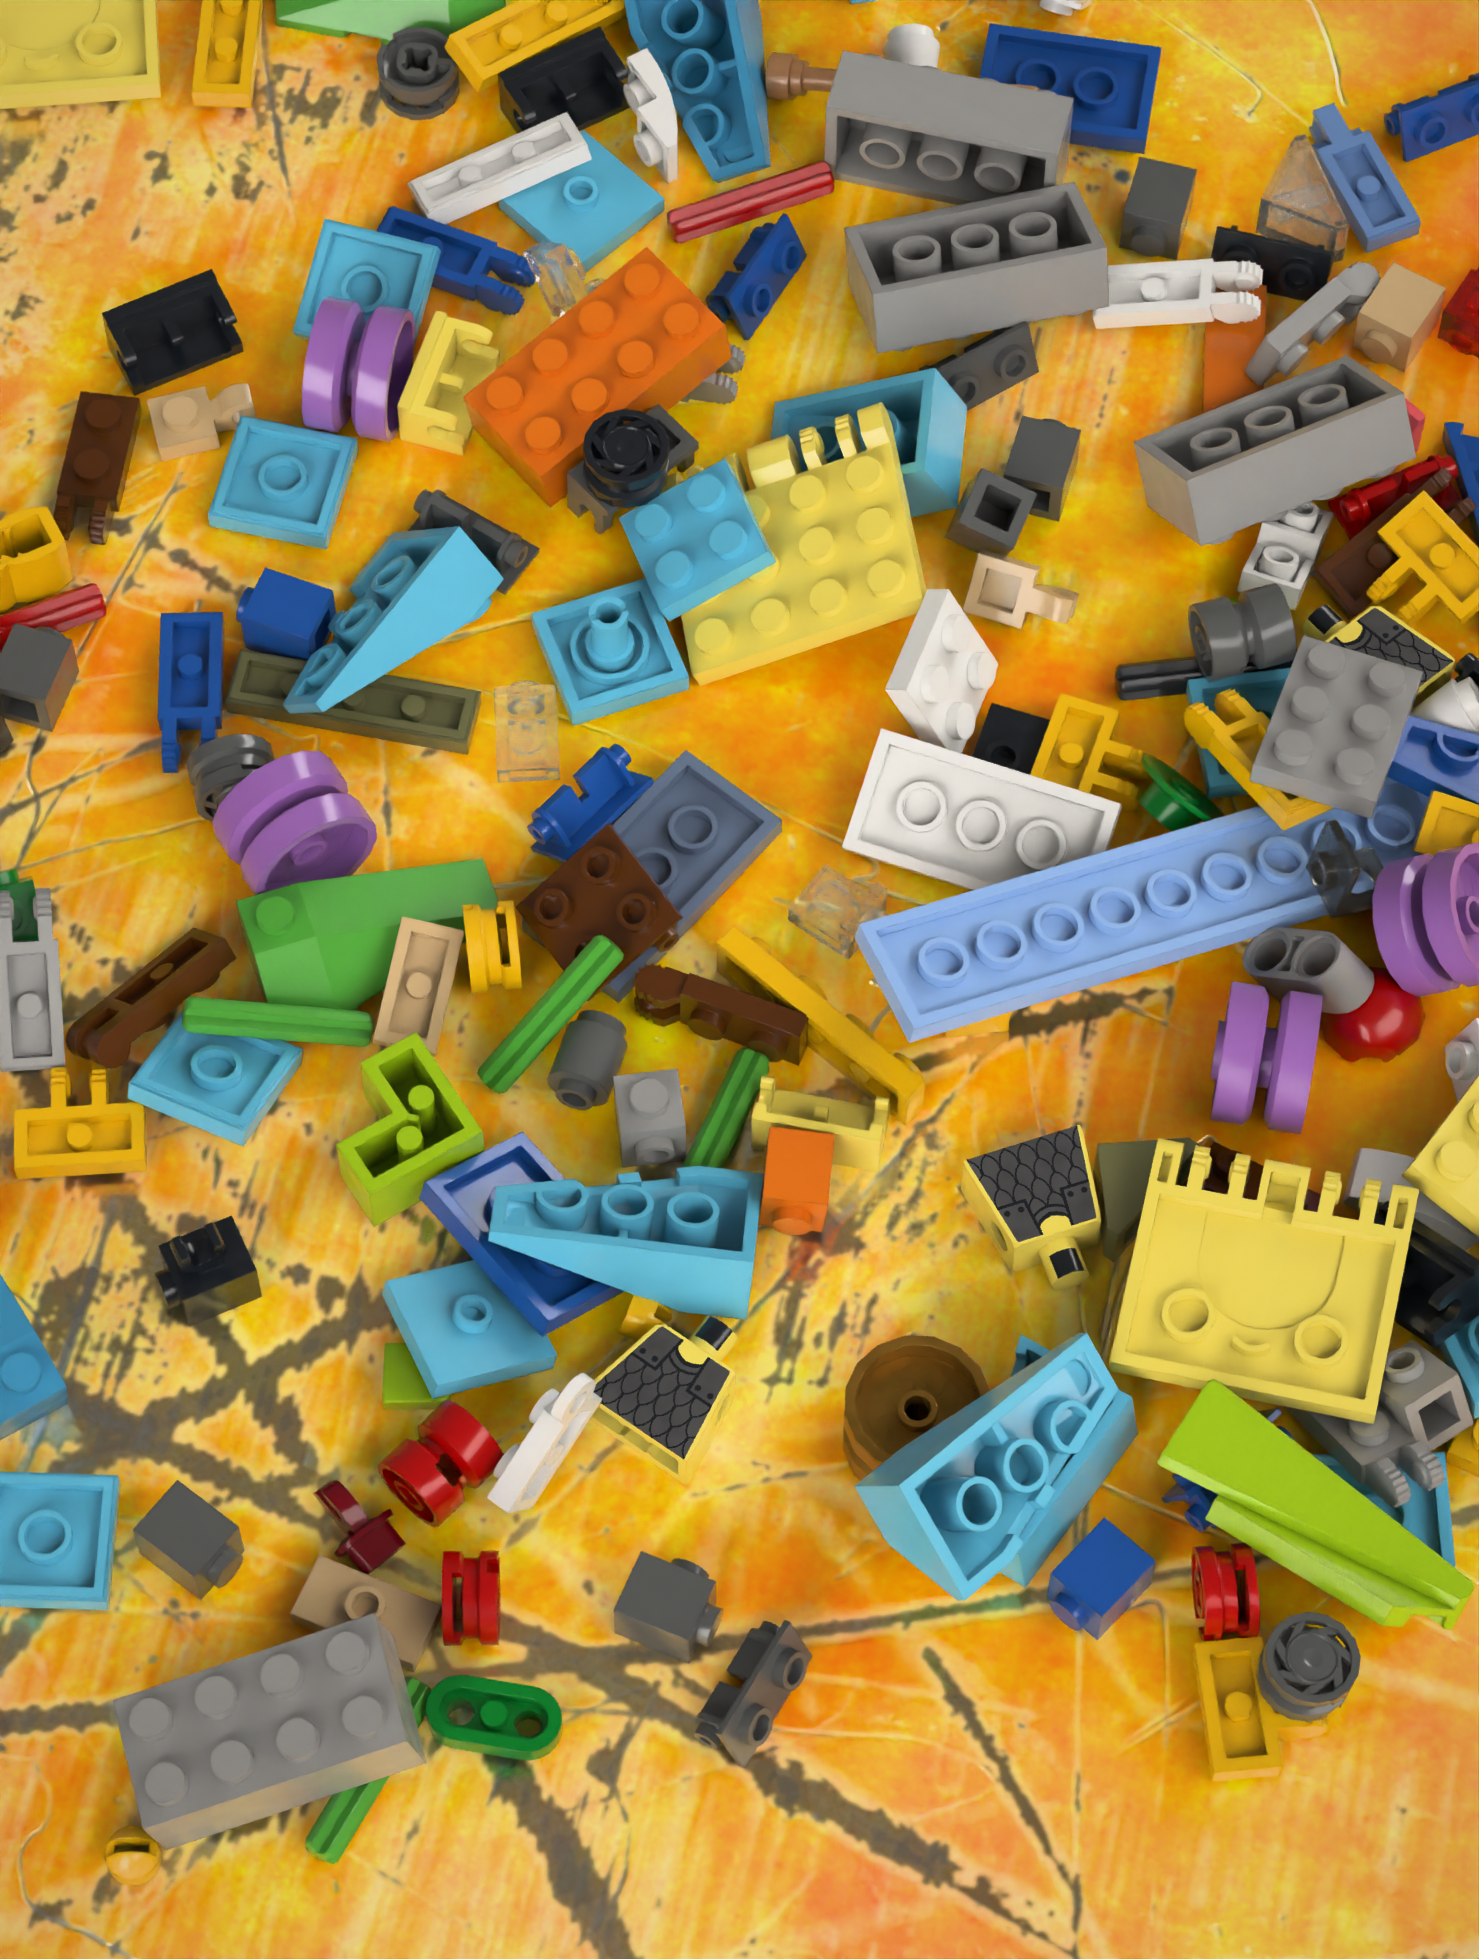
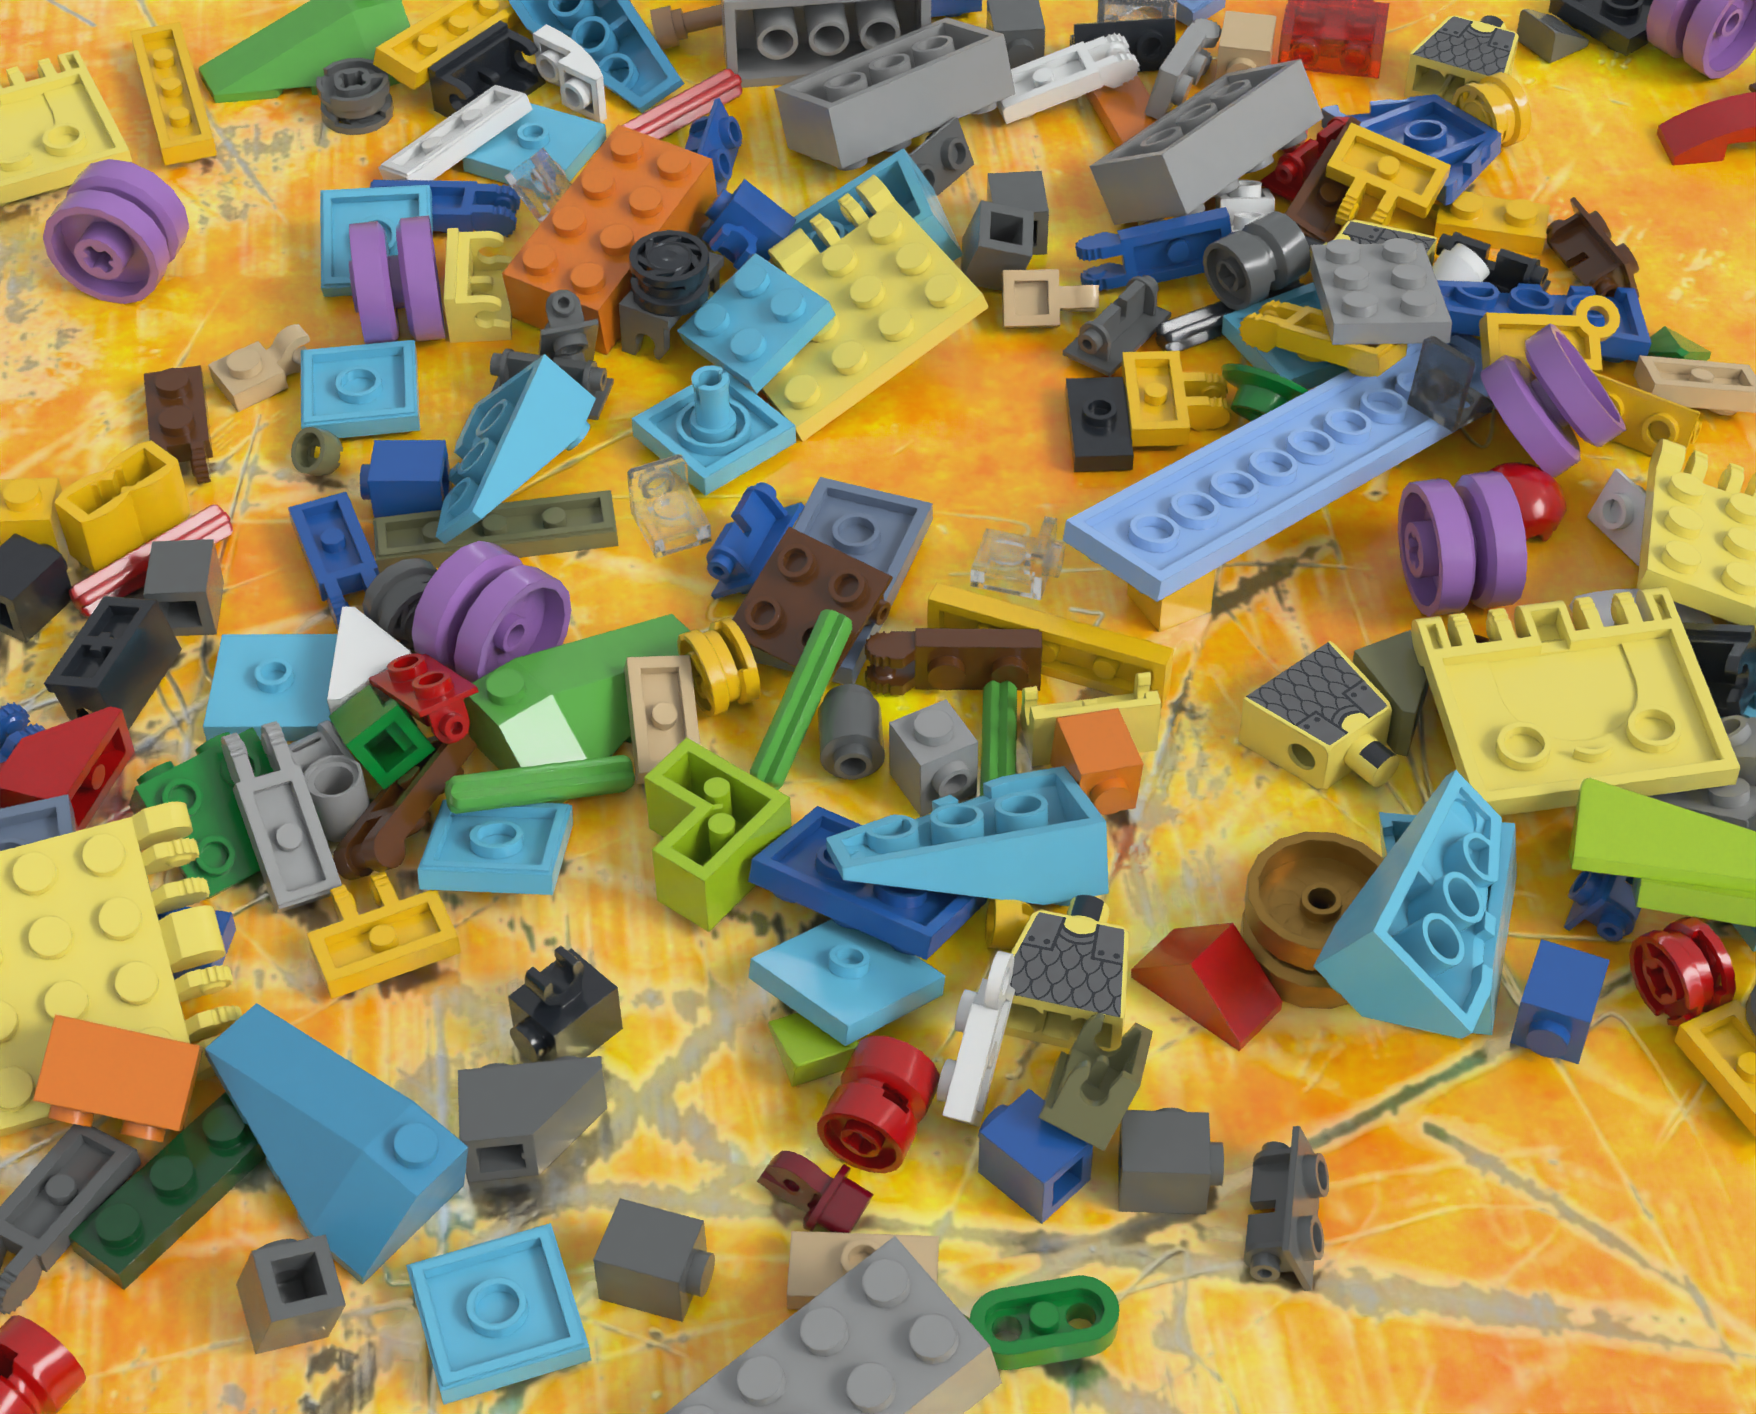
camera: 20 degrees left, 15 degrees down
black hinge [102,269,244,396] -> none
red wheel [442,1551,501,1646] -> none
white plate [842,728,1122,891] -> none
white plate [885,589,999,753] -> none
light grey beam [1242,927,1375,1014] -> none
none -> medium lavender wheel [43,159,189,304]
none -> medium azure plate [203,634,338,741]
none -> light grey piece [288,720,370,842]
none -> olive hinge [291,427,343,476]
none -> white slope [327,607,411,724]
none -> green brick [329,684,436,790]
none -> red hinge [368,653,479,744]
none -> dark grey slope [458,1056,607,1182]
none -> dark grey hinge [538,290,599,362]
none -> blue brick [701,179,796,270]
none -> blue brick [978,1089,1093,1224]
none -> olive hinge [1038,1013,1153,1151]
none -> dark grey hinge [1063,275,1171,377]
none -> blue hinge [1075,207,1232,291]
none -> red slope [1131,923,1283,1051]

